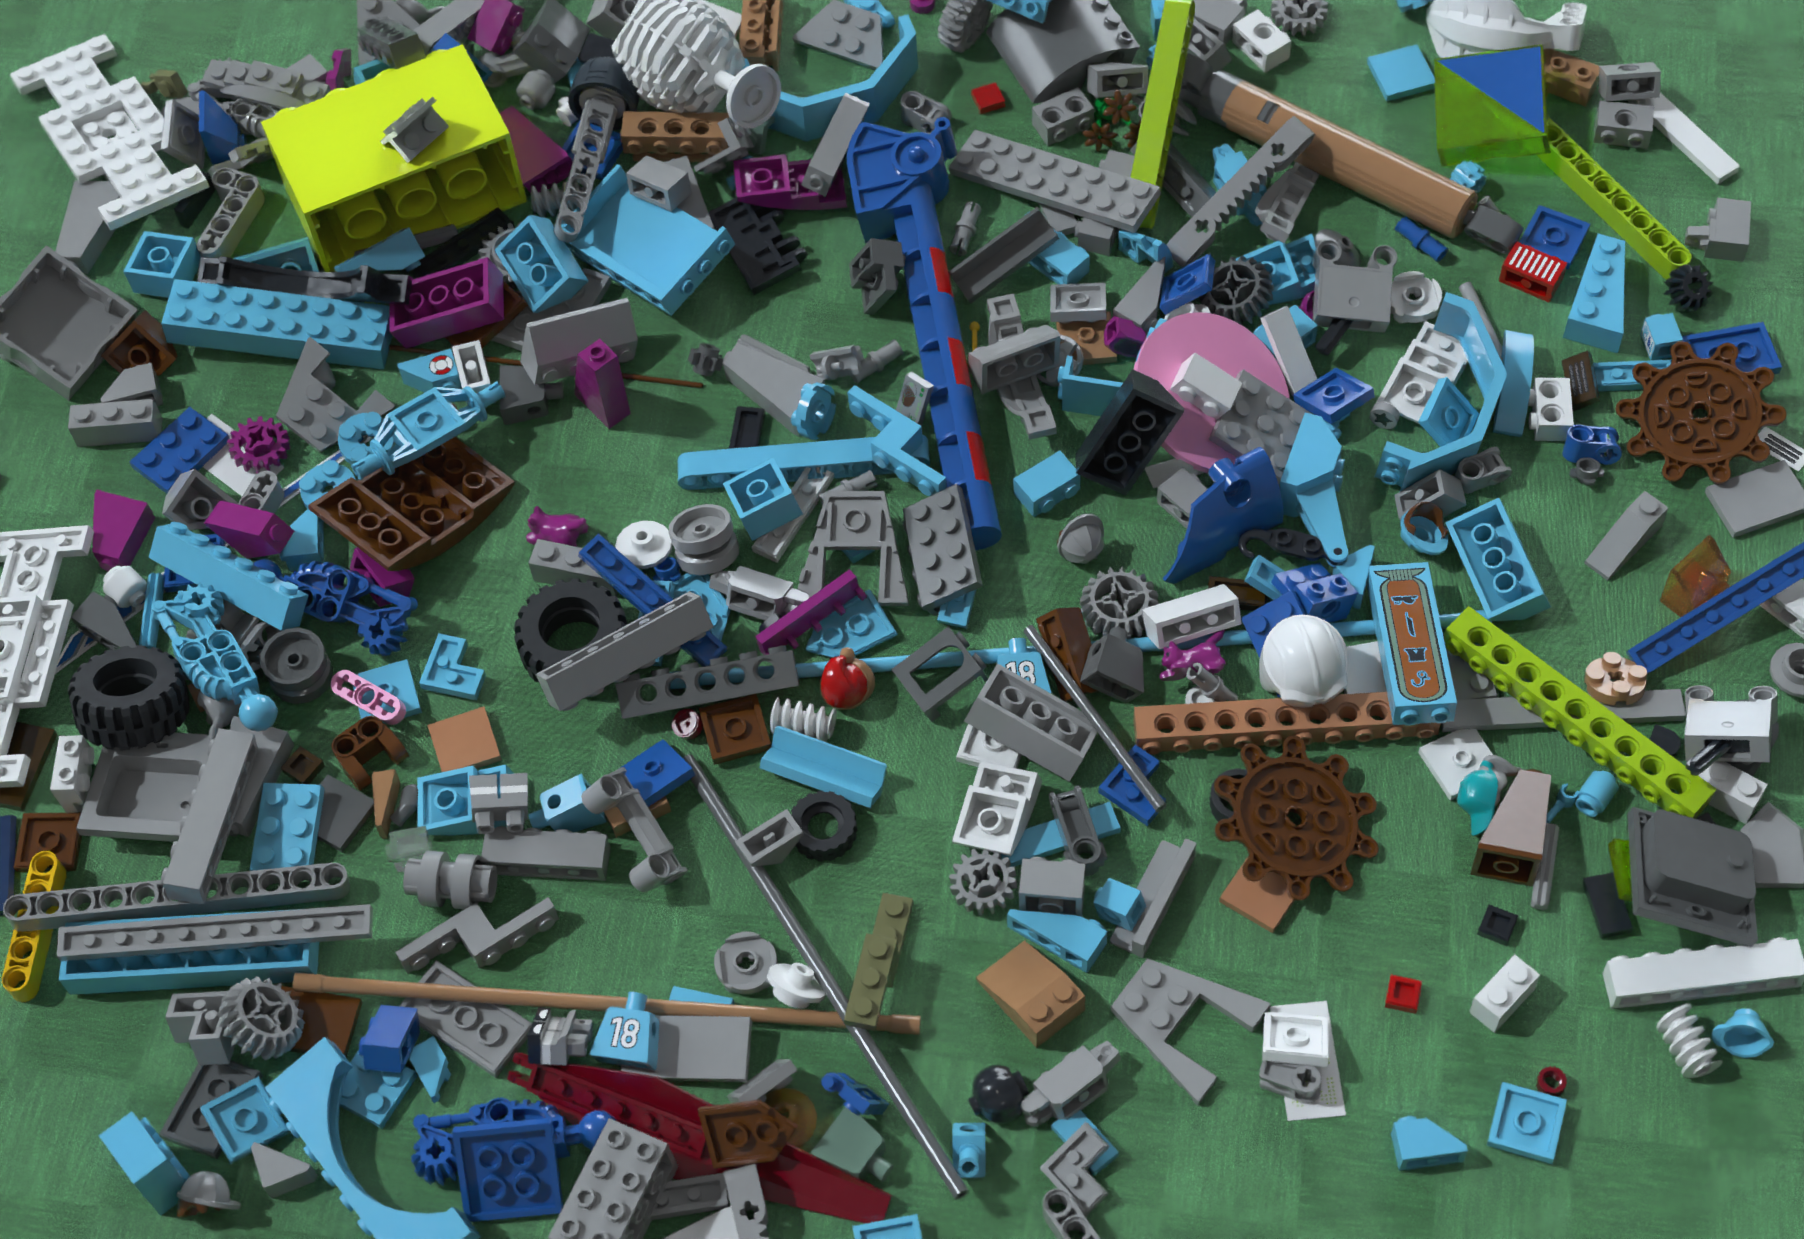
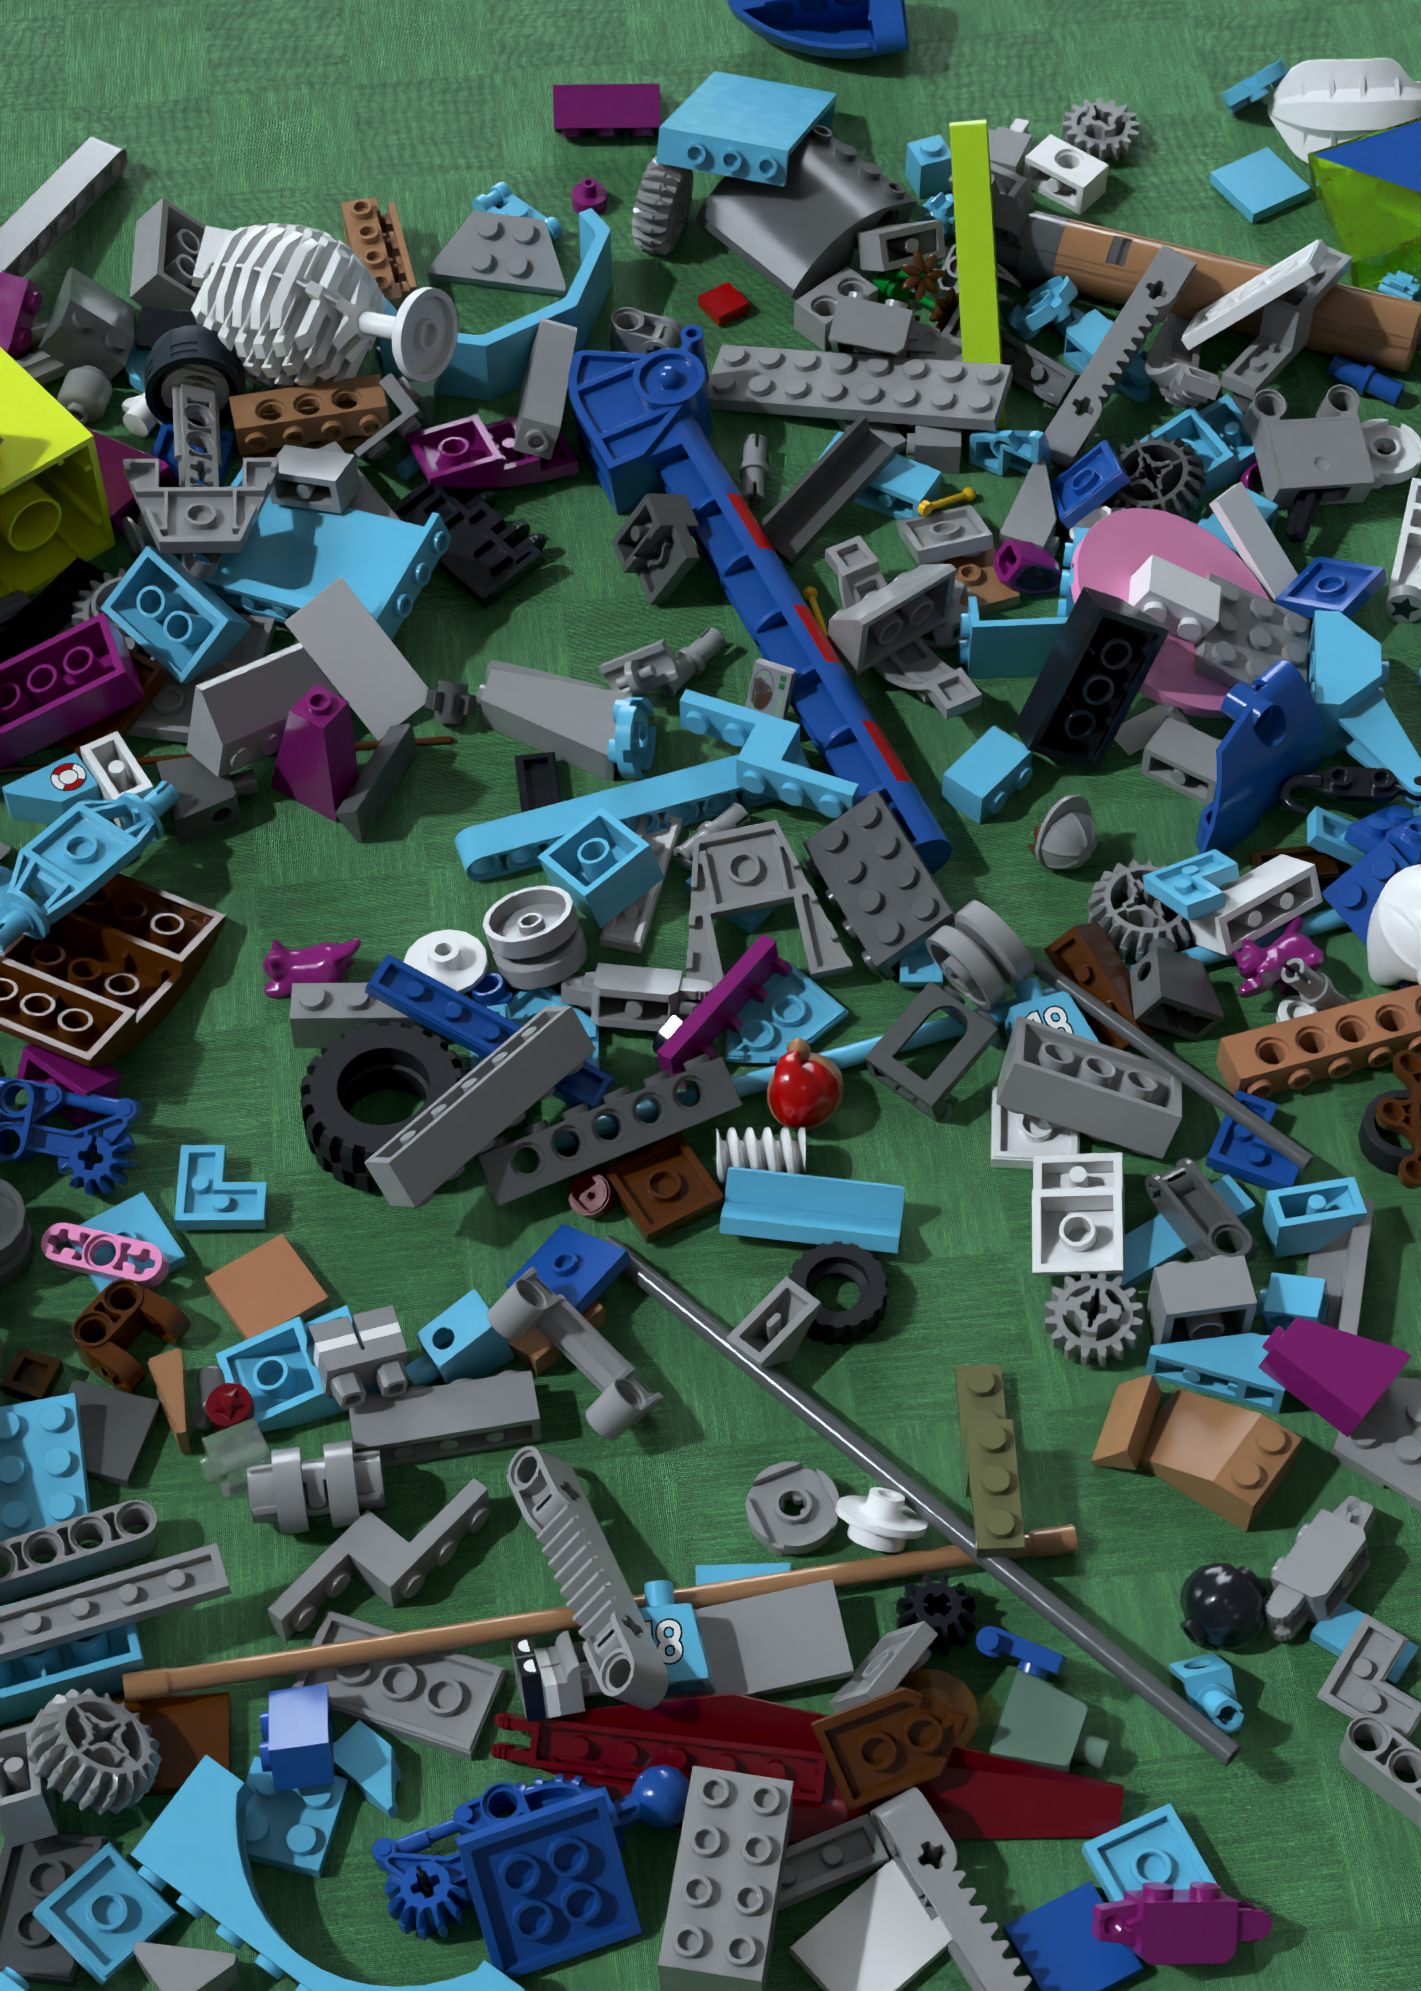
camera: 20 degrees left, 5 degrees down
none -> light grey wing [123,457,279,554]
none -> dark red tile [206,1383,255,1432]
none -> white sticker [284,576,429,741]
none -> dark grey slope [335,724,417,843]
none -> light grey gear [507,1446,669,1710]
none -> light grey hinge [828,291,941,358]
none -> black gear [896,1573,977,1657]
none -> yellow hinge [917,487,976,517]
none -> light grey wheel [926,900,1034,1011]
none -> medium azure plate [1008,275,1078,341]
none -> medium nougat slope [1091,1375,1162,1470]
none -> medium azure plate [1143,849,1239,921]
none -> white tile [1181,239,1328,350]
none -> light grey bracket [1220,246,1352,400]
none -> magenta slope [1258,1317,1412,1438]
none -> medium azure slope [1263,1177,1367,1258]

